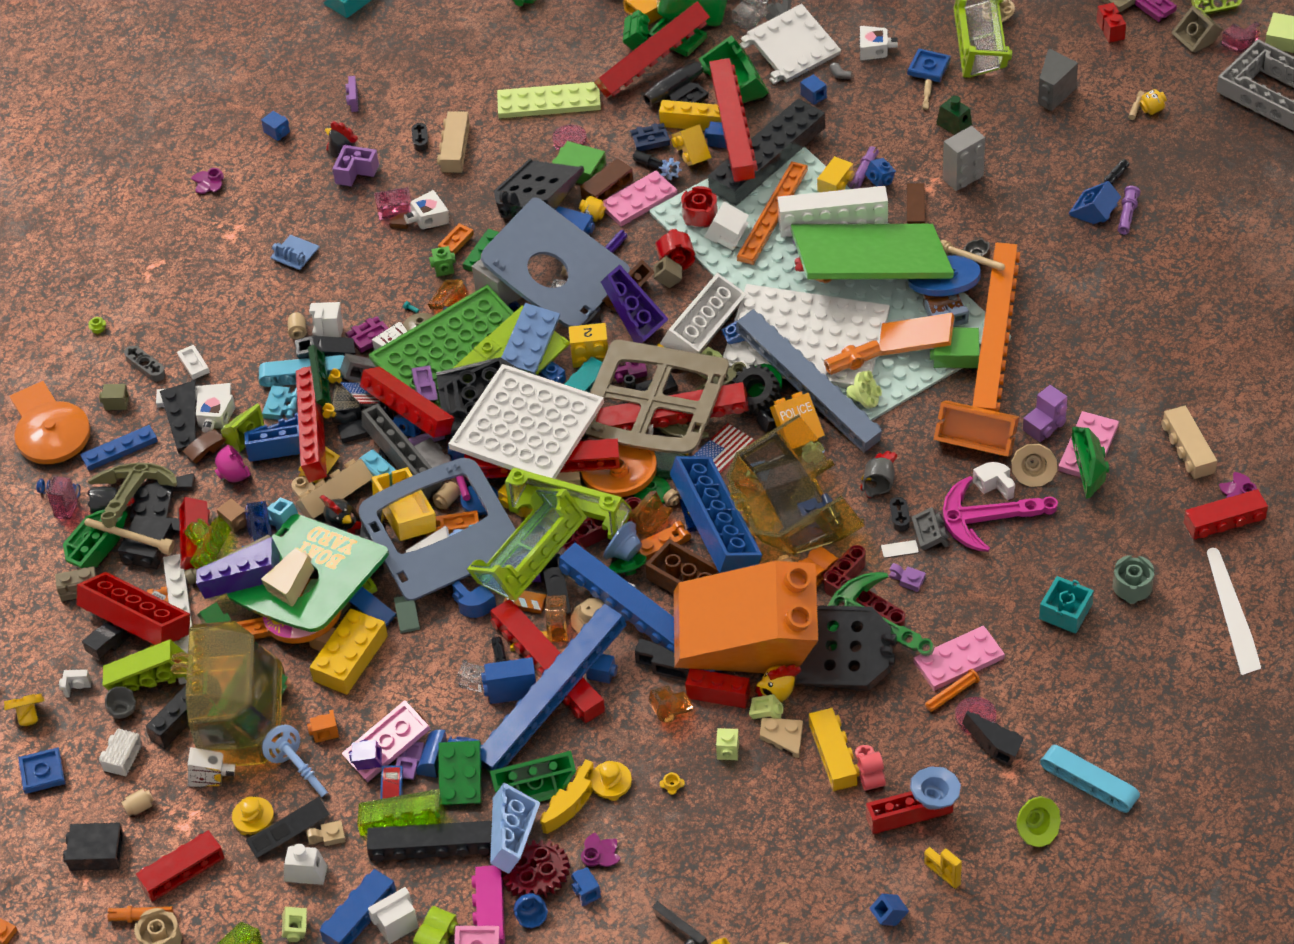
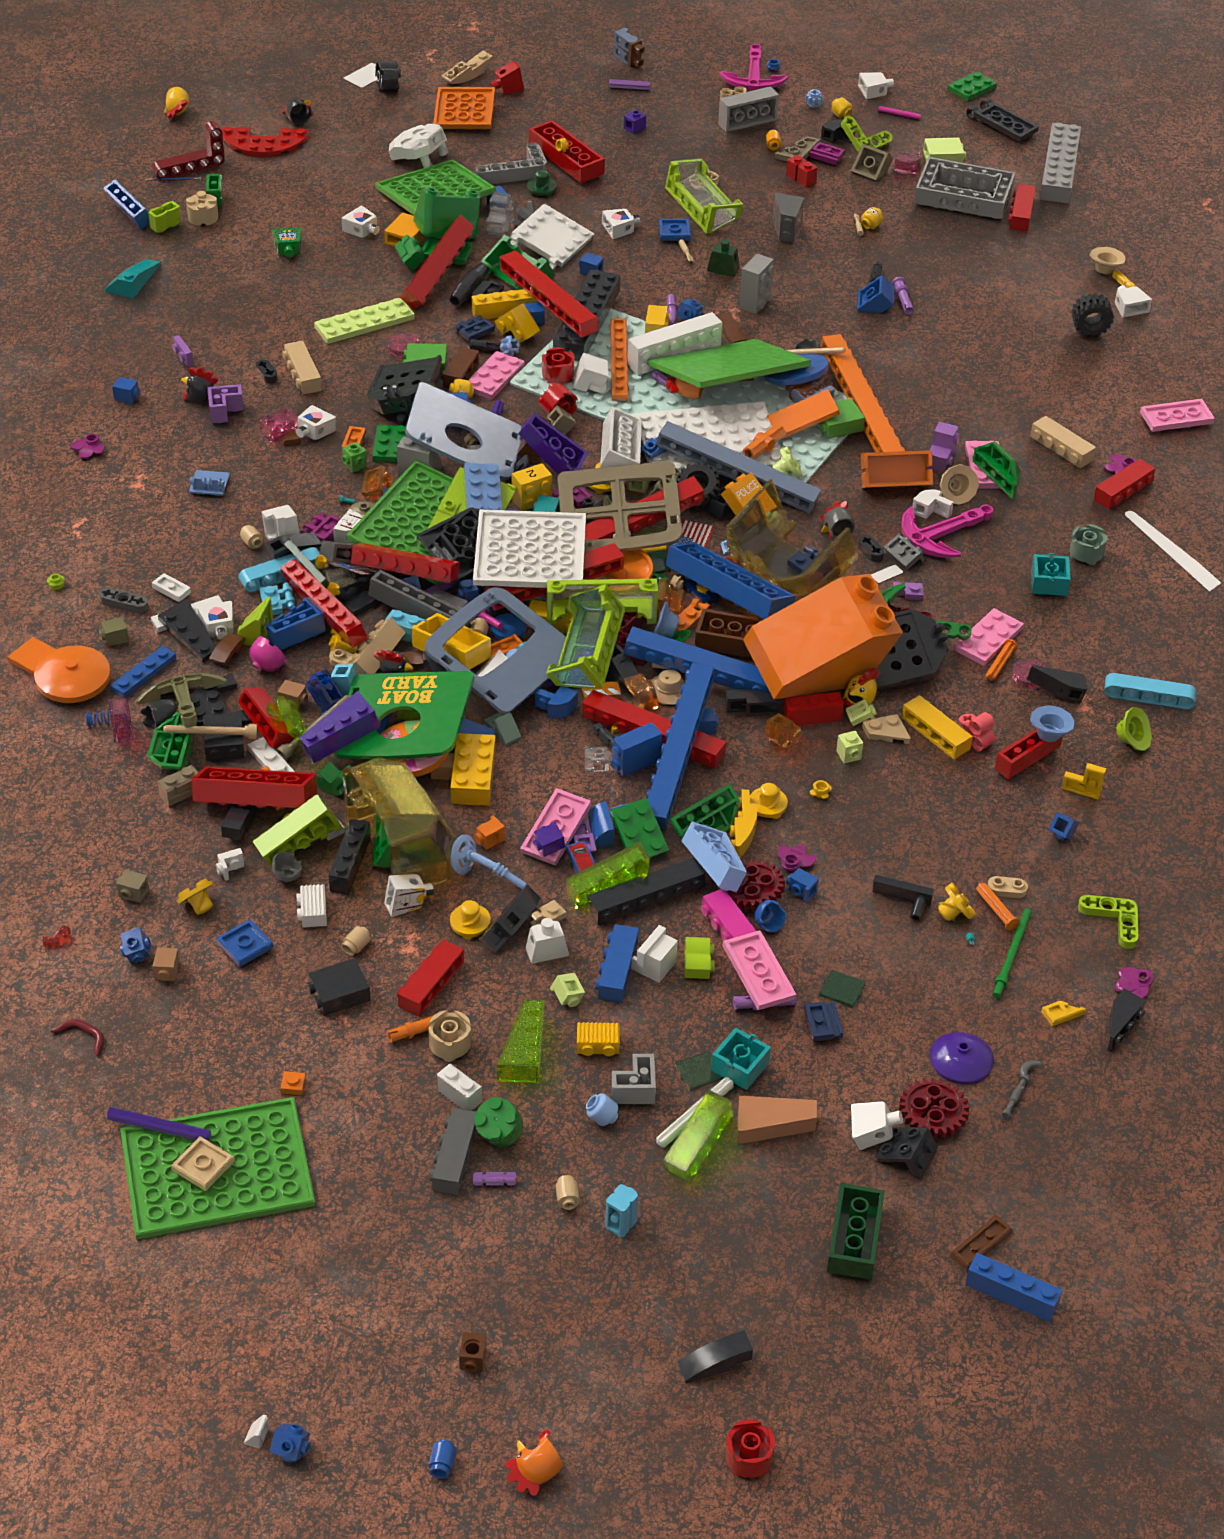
camera: 30 degrees left, 5 degrees down
slope [261,548,314,606] -> none
medium lavender slope [411,365,438,401] -> none
flat silver arm [829,62,852,79] -> none

